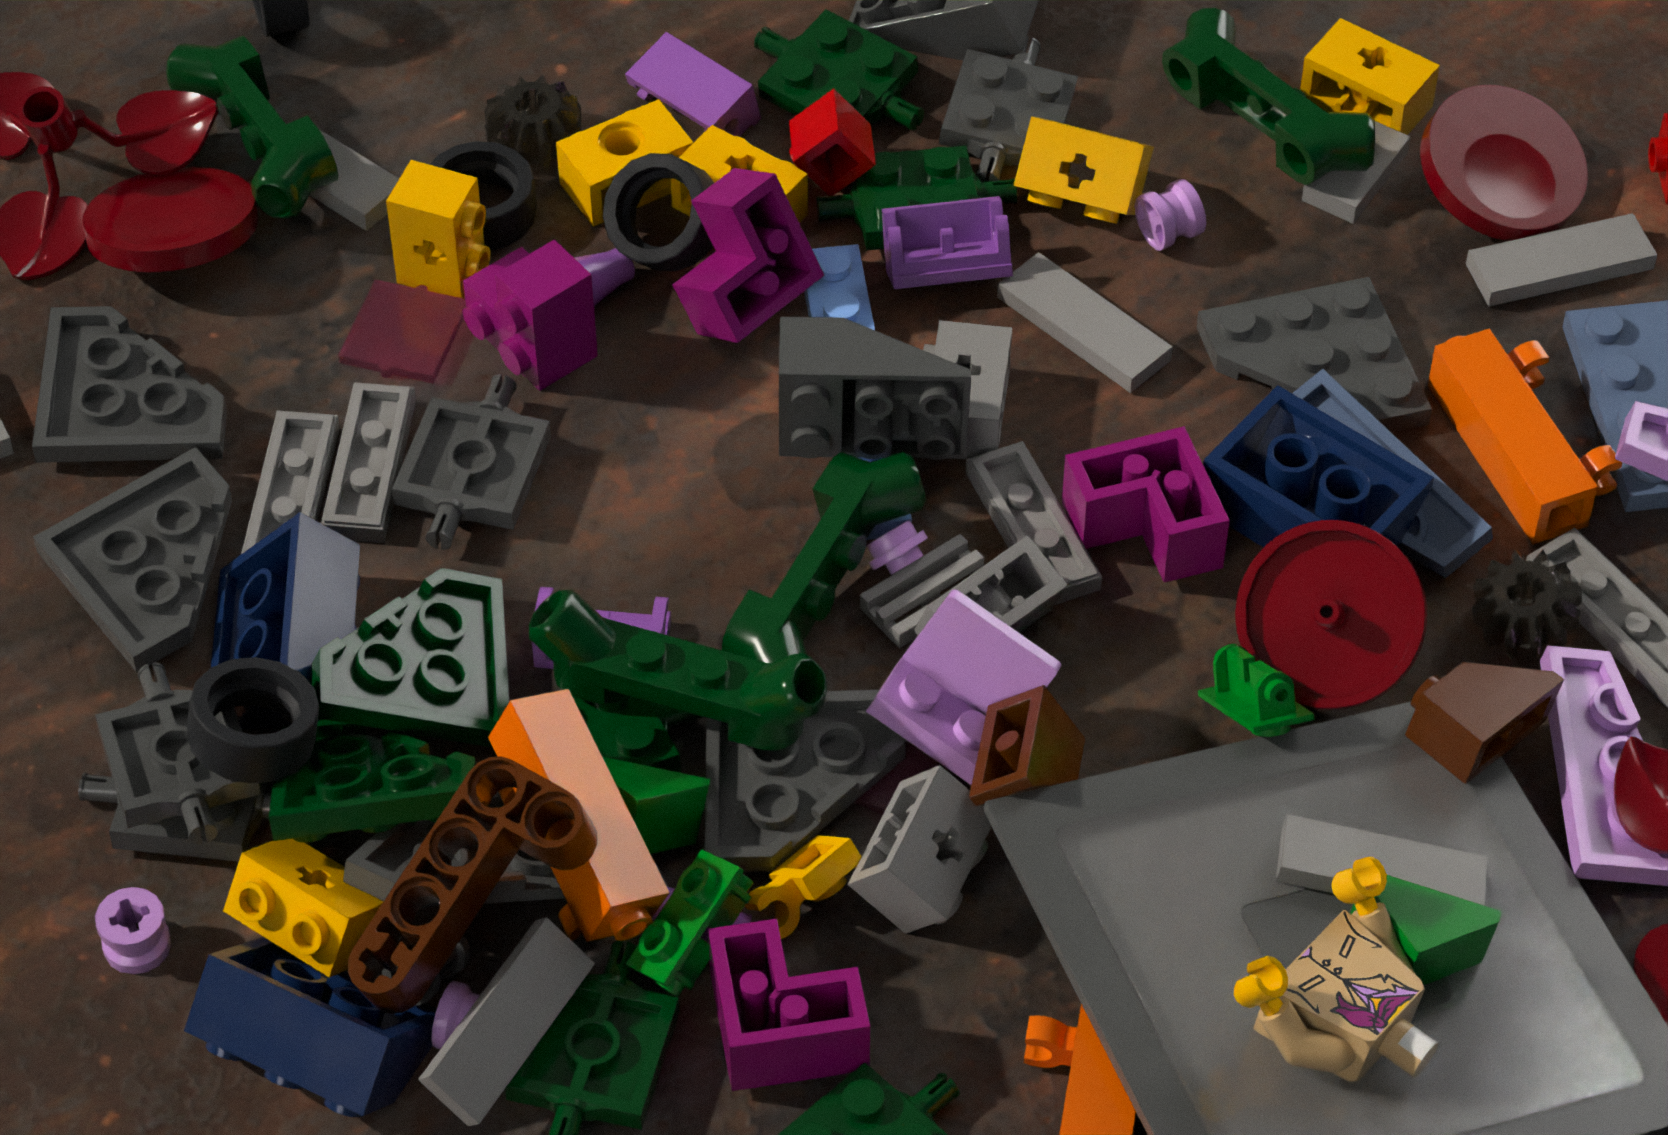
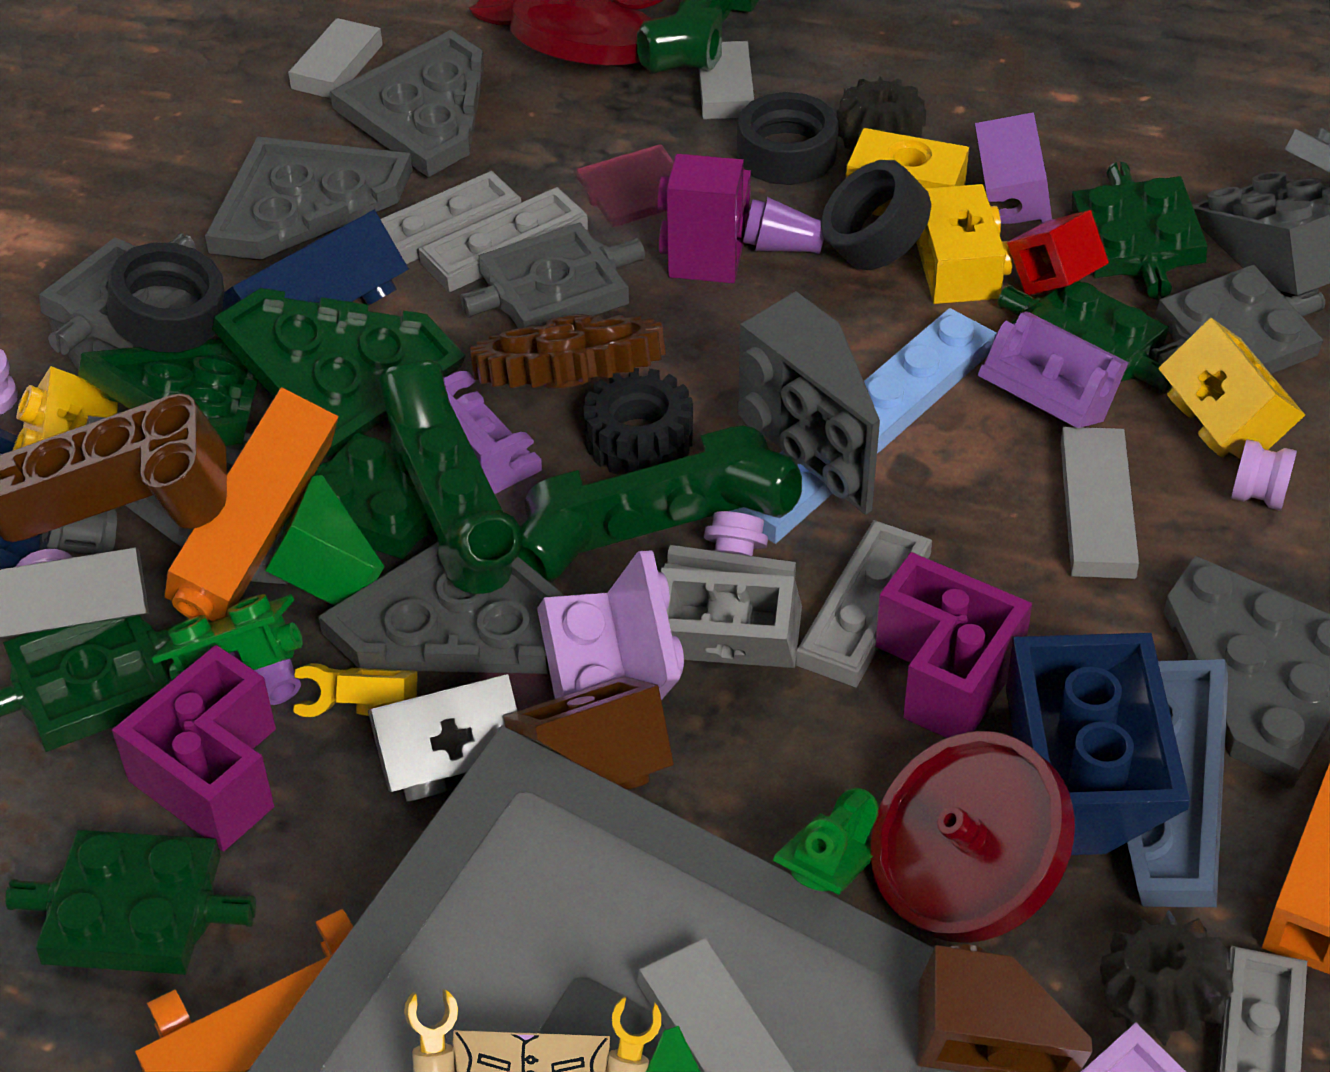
camera: 50 degrees right, 5 degrees down
yellow brick [386,160,490,301] -> none
magenta brick [672,168,824,343] -> none
light grey brick [923,320,1012,458] -> none
none -> reddish brown gear [470,314,666,388]
none -> black tyre [583,368,693,475]

